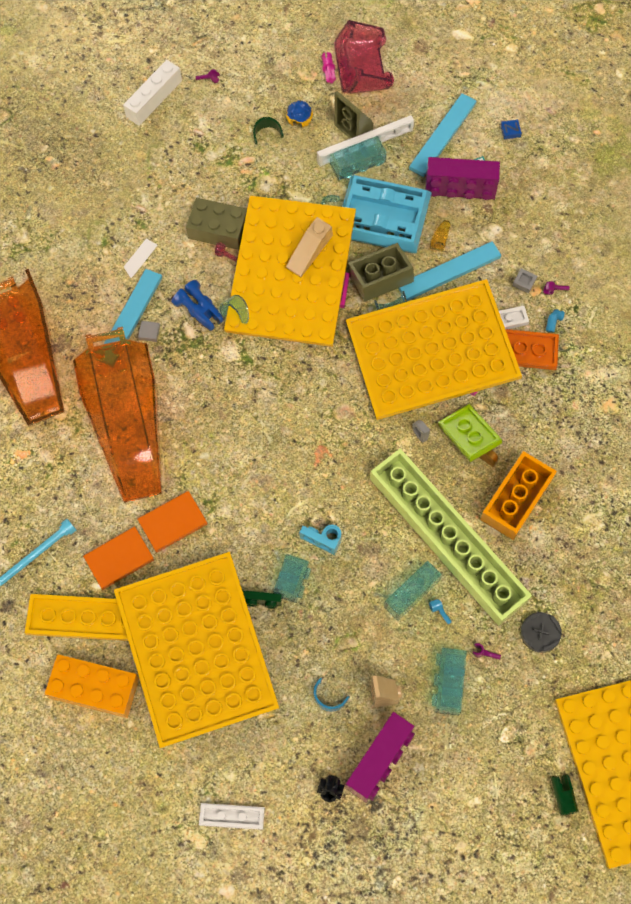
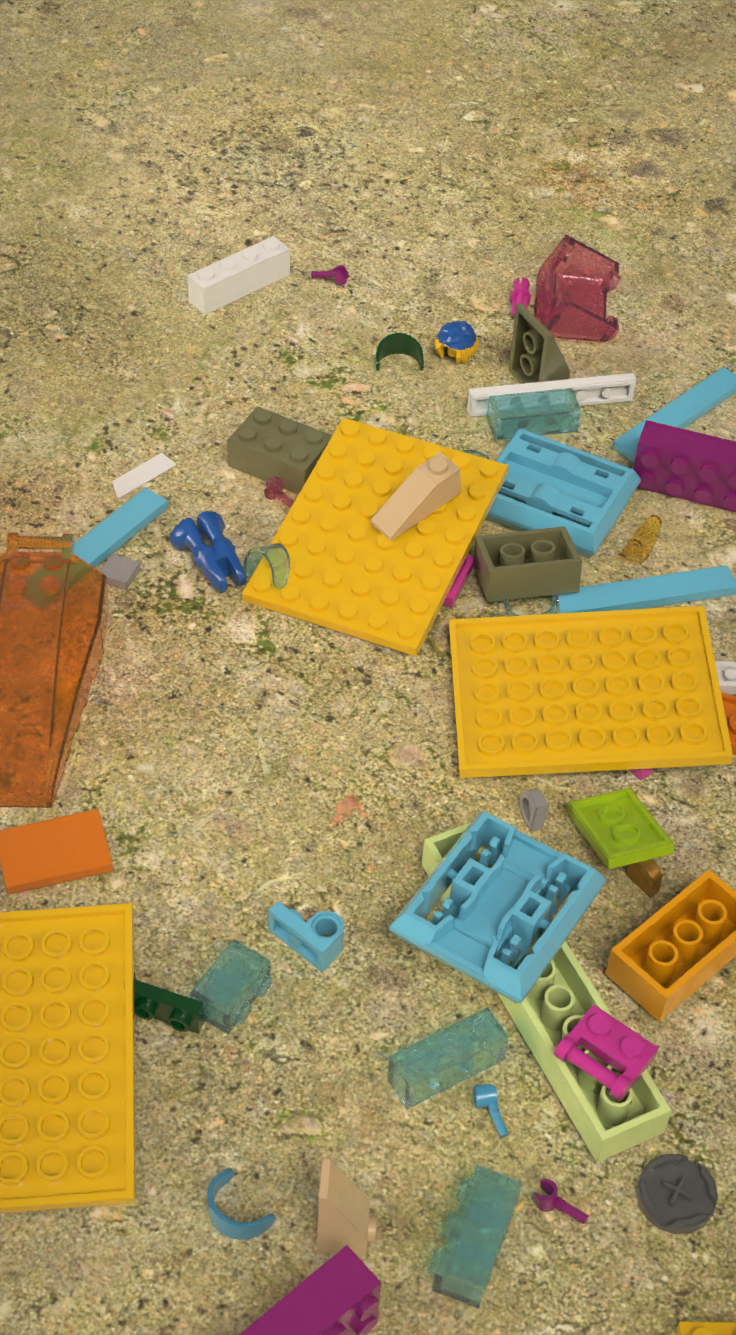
camera: 10 degrees right, 20 degrees down
none -> medium azure piece [389,811,606,1003]
none -> dark pink plate [554,1004,659,1101]

